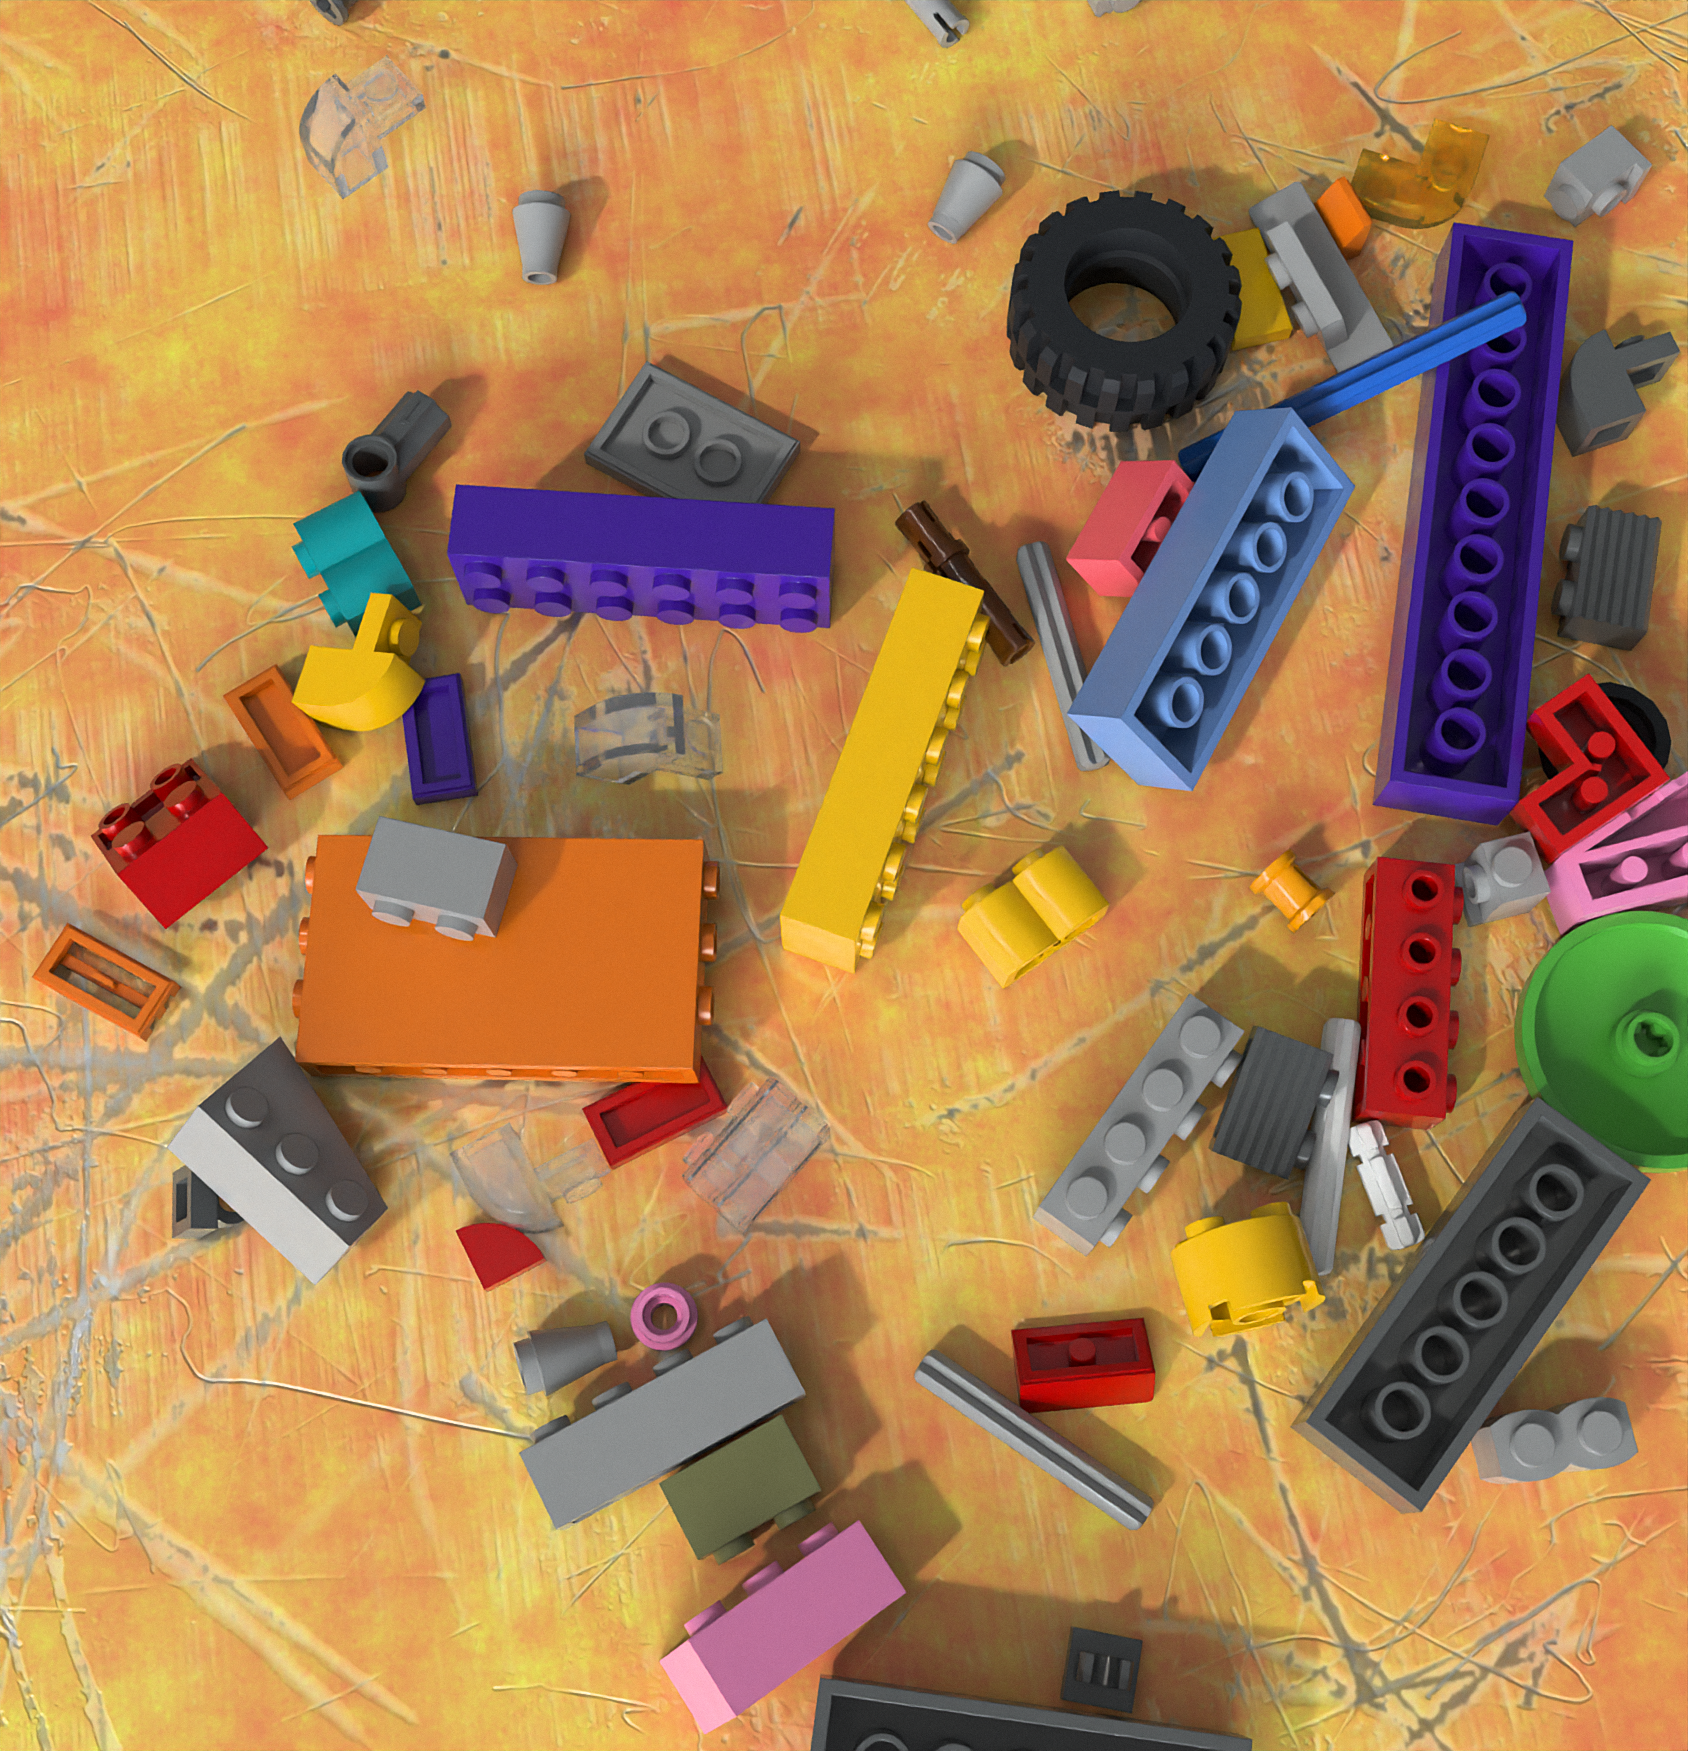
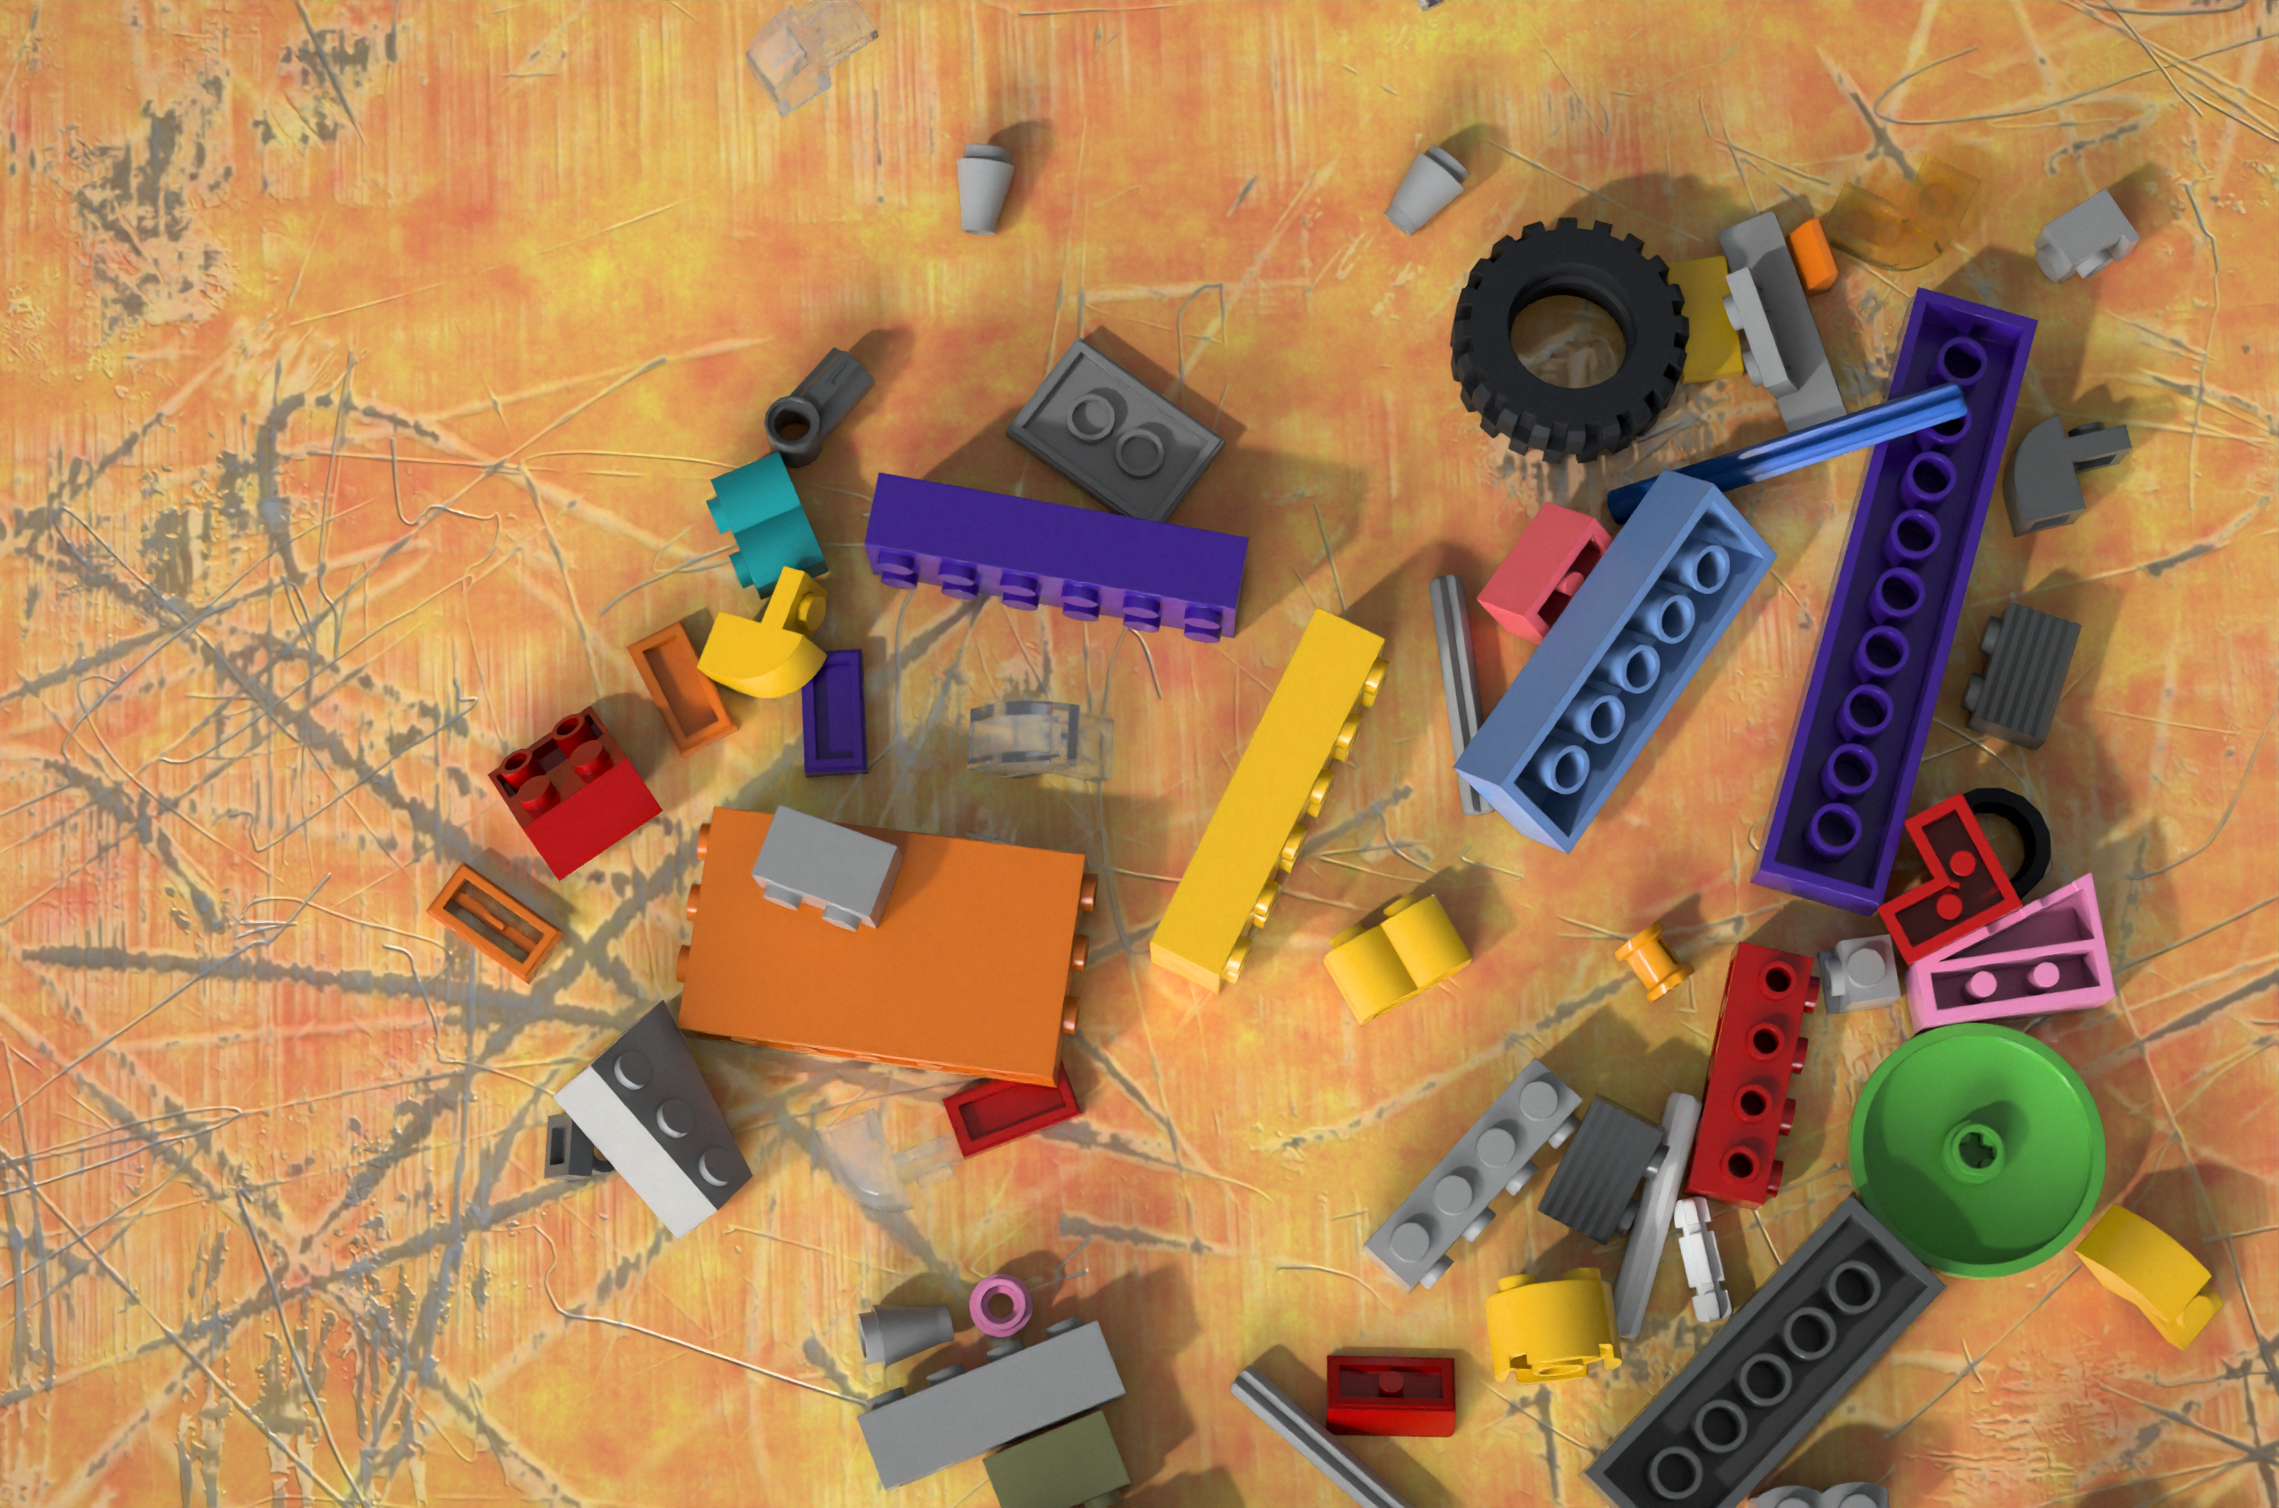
camera: 10 degrees right, 5 degrees up
red tile [456,1223,547,1292] -> none
clear brick [682,1076,831,1235] -> none
reddish brown pin [895,500,1035,667] -> none

